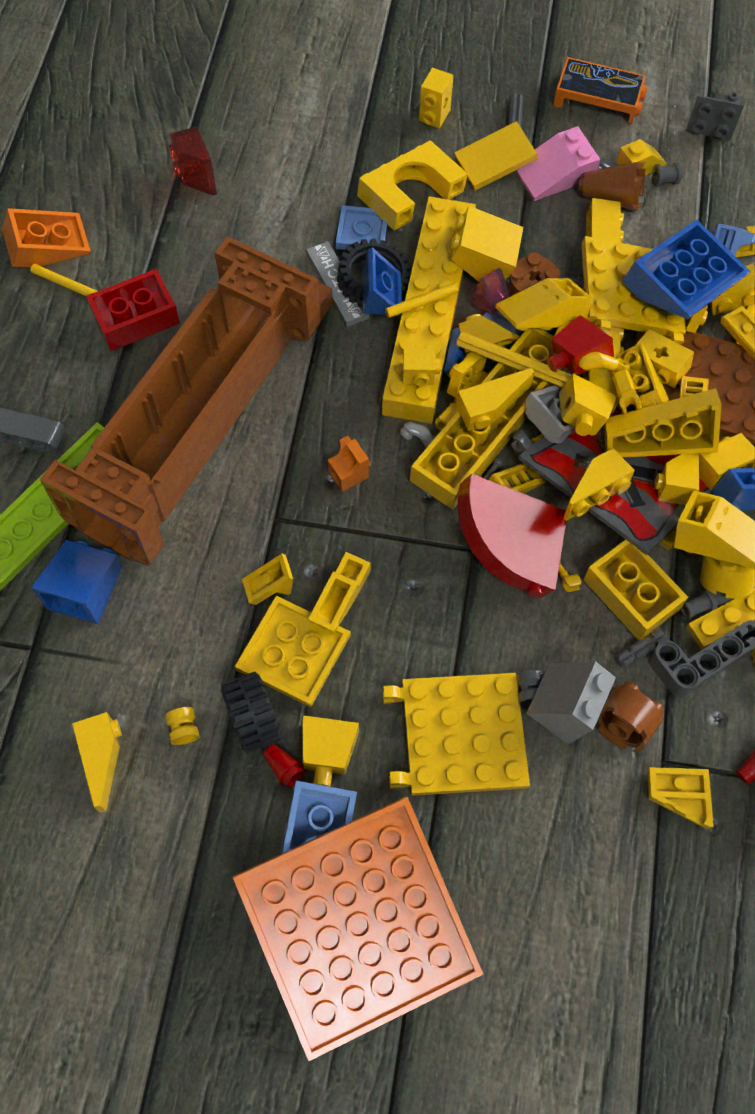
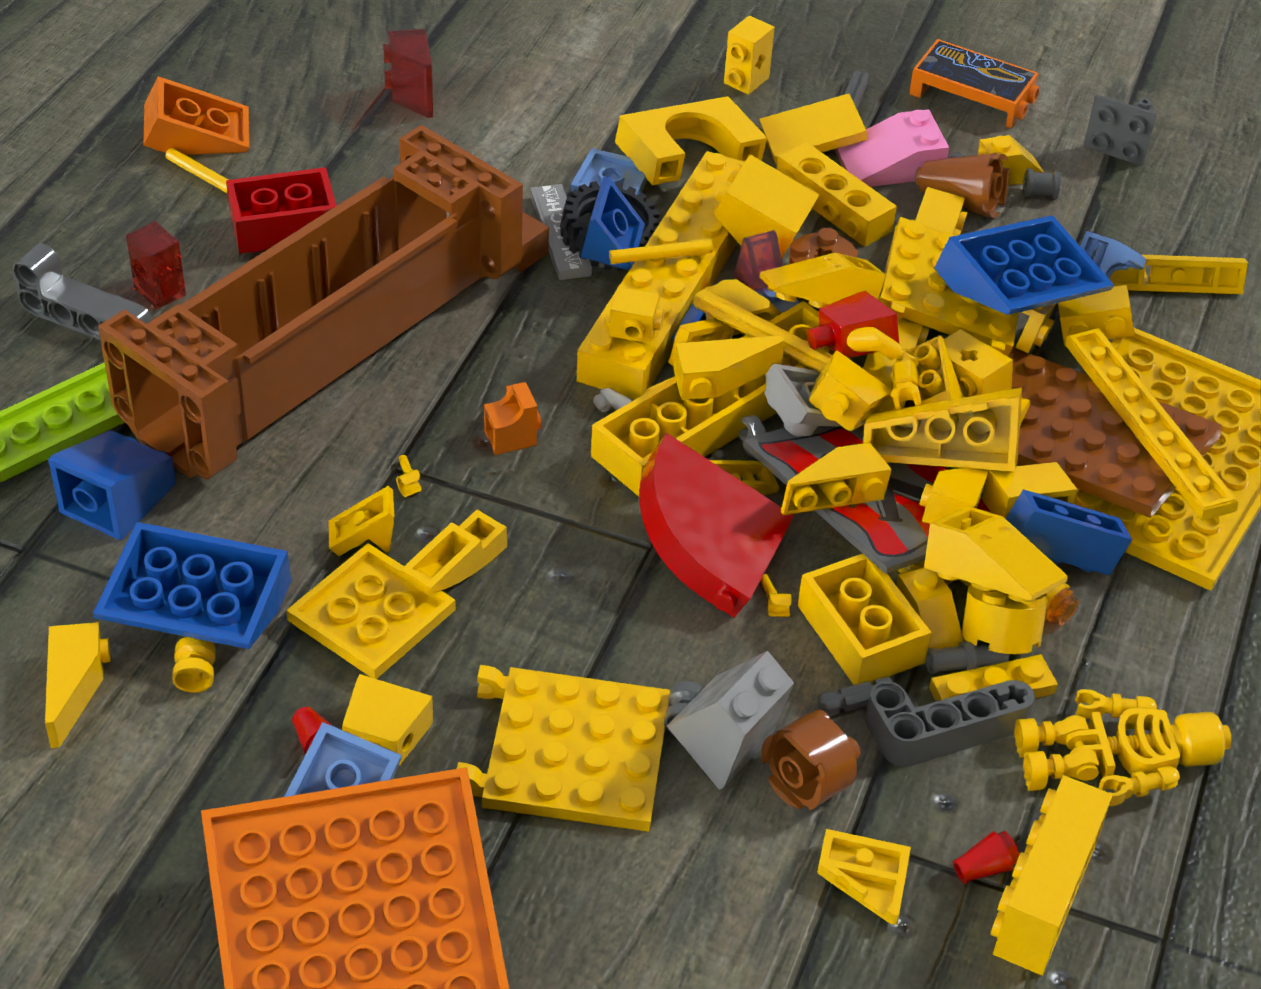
camera: 10 degrees right, 20 degrees down
black tyre [221,671,282,754] -> none
none -> blue slope [93,522,292,649]
none -> clear red brick [126,221,186,309]
none -> yellow hand [396,455,422,497]
none -> yellow brick [777,142,897,247]
none -> yellow slope [896,567,964,649]

